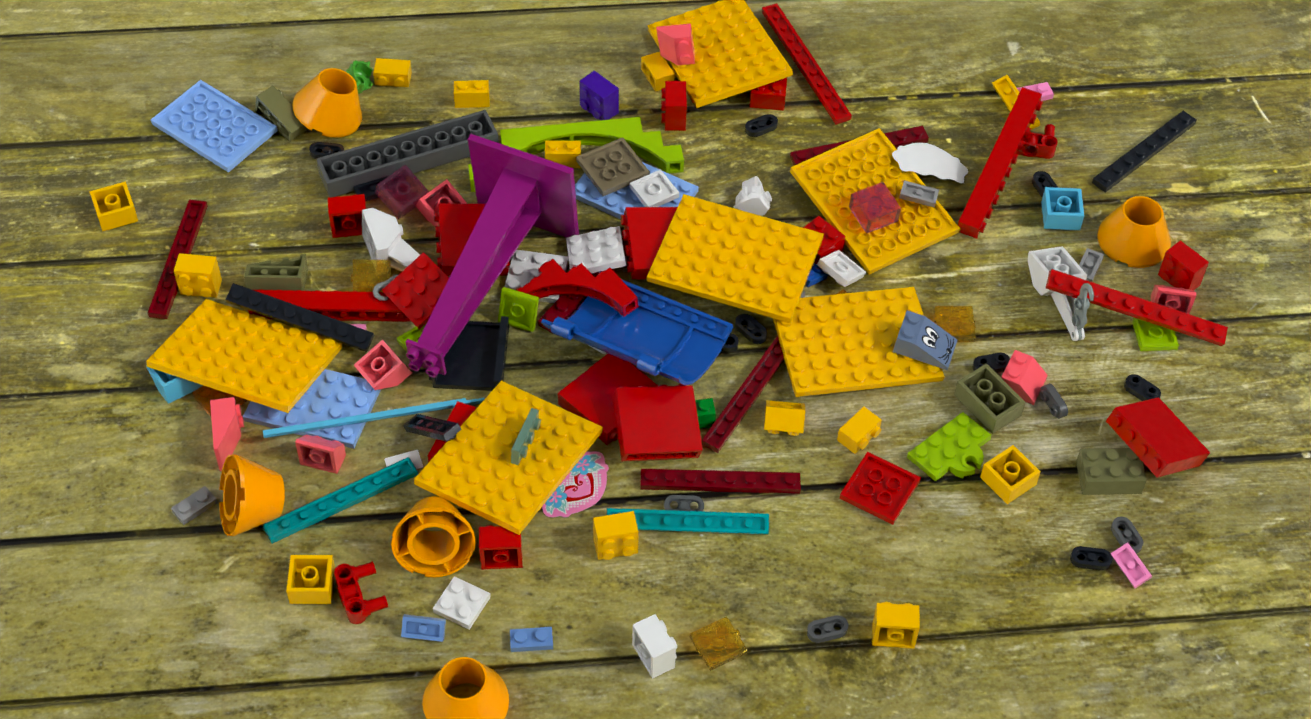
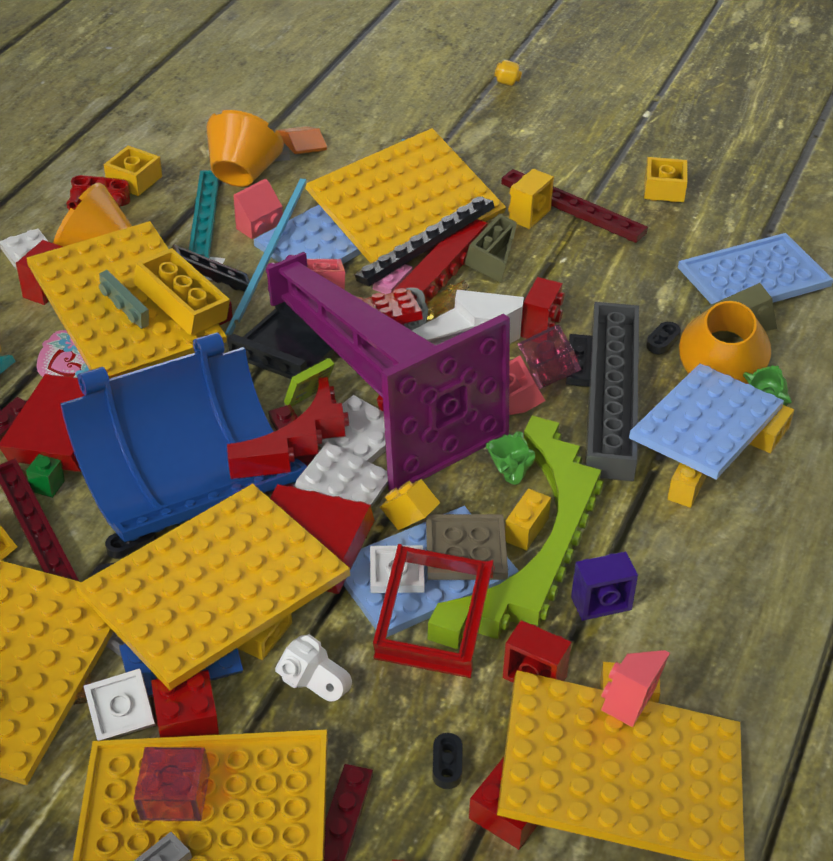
camera: 120 degrees right, 10 degrees down
coral slope [210,397,244,471] -> none
medium blue plate [401,614,446,642] -> none
none -> yellow brick [134,248,230,336]
none -> orange slope [275,126,327,154]
none -> red piece [373,544,495,678]
none -> yellow brick [380,479,440,530]
none -> light blue plate [629,364,784,480]

